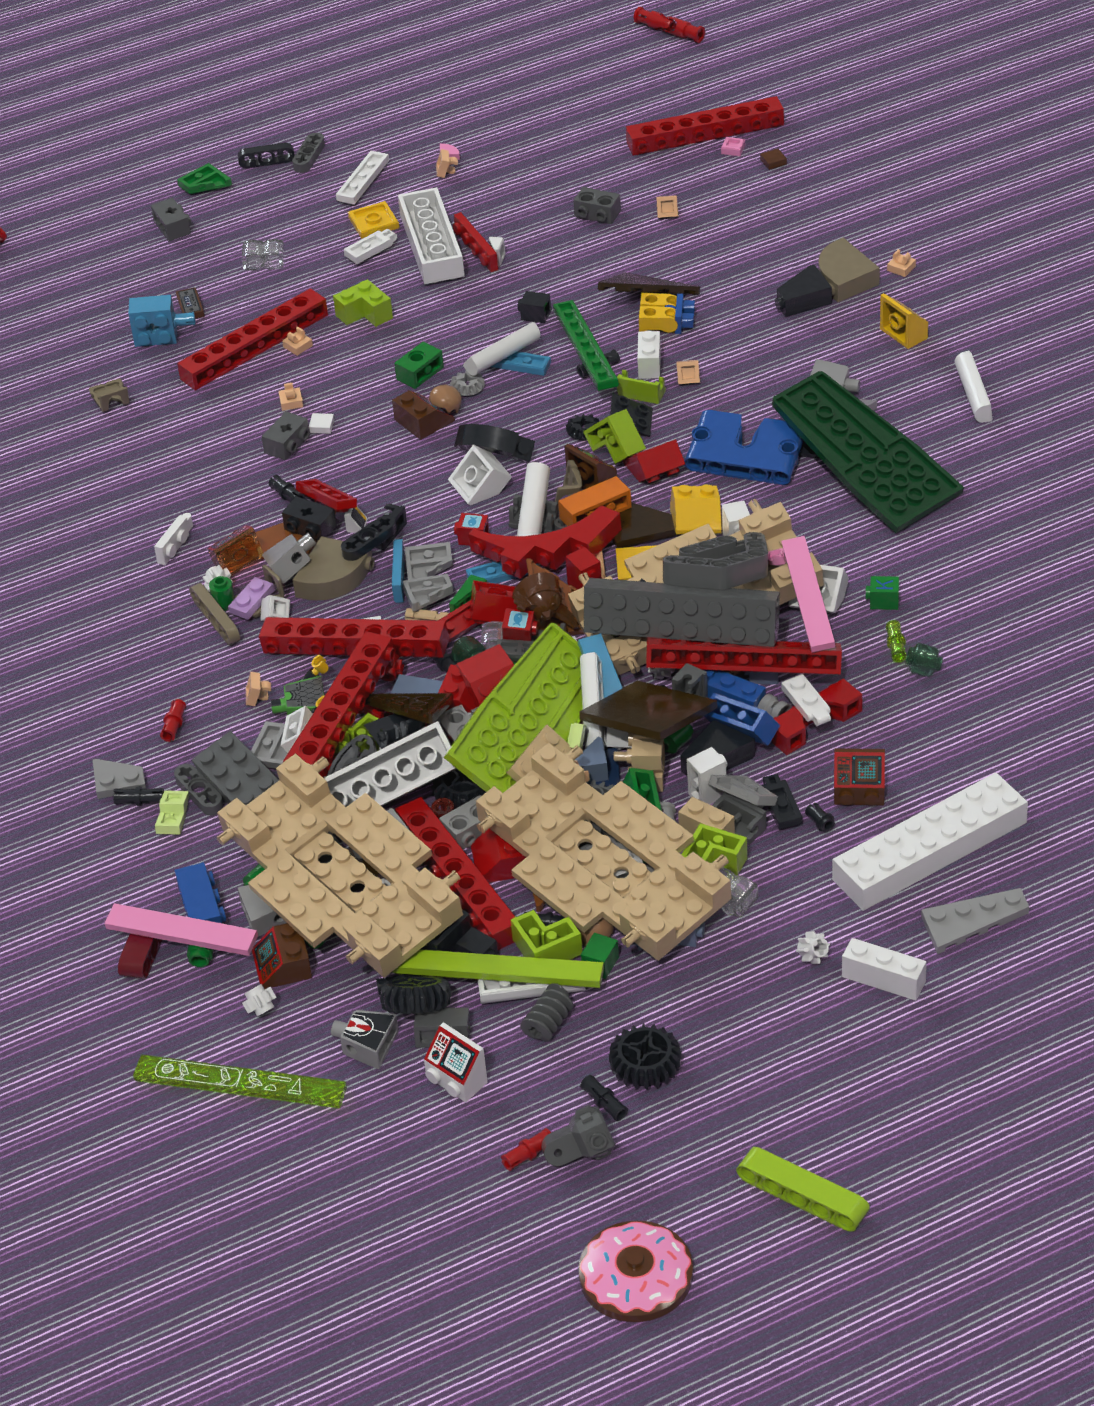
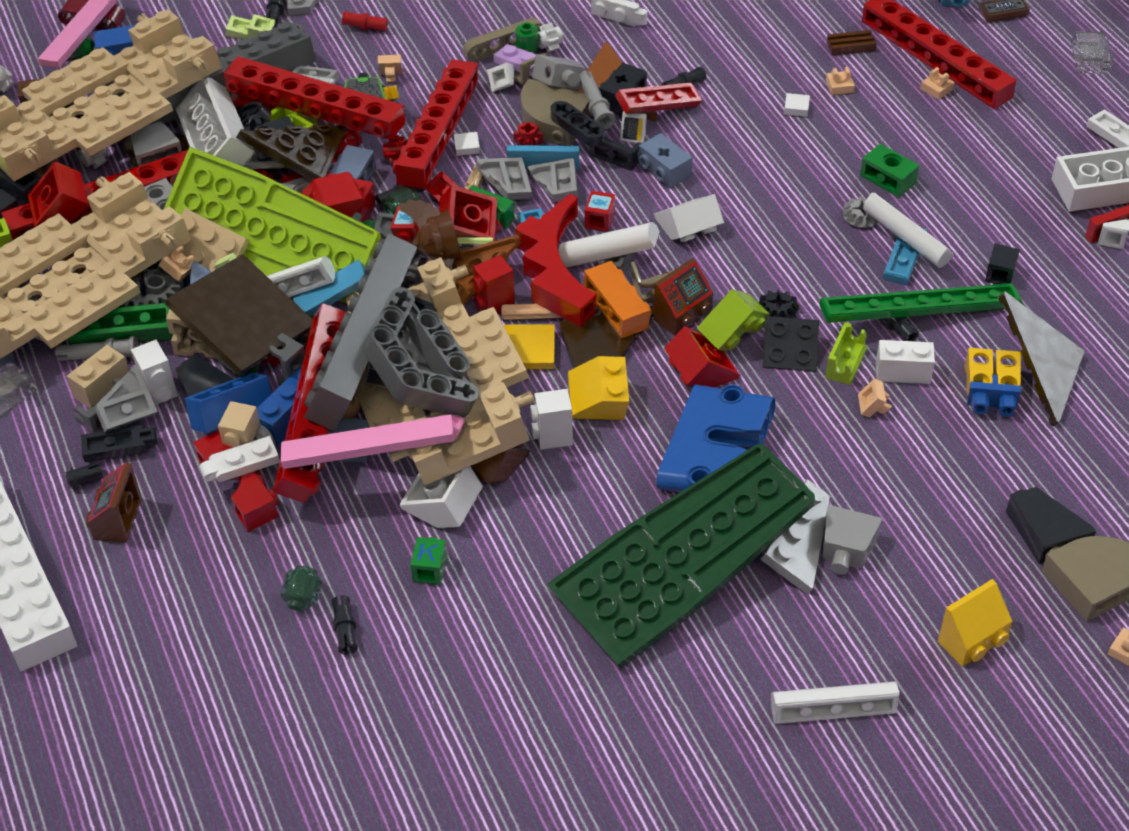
camera: 90 degrees right, 5 degrees up
clear orange slope [207,525,263,576] -> none
dark grey brick [261,411,310,460] -> none
lime brick [333,279,393,327] -> none
reddish brown slope [392,390,455,440] -> none
medium nougat hair [429,384,462,413] -> none
black arch [454,424,535,463] -> none
lime brick [681,823,748,875] -> none
clear neon green pin [885,620,907,663] -> none
none -> red slope [28,161,88,227]
none -> tan brick [218,401,260,447]
none -> black pin [331,595,358,655]
none -> red gear [513,122,543,146]
none -> light grey pin [579,71,616,129]
none -> sand blue brick [638,133,693,188]
none -> reddish brown tile [826,30,877,55]

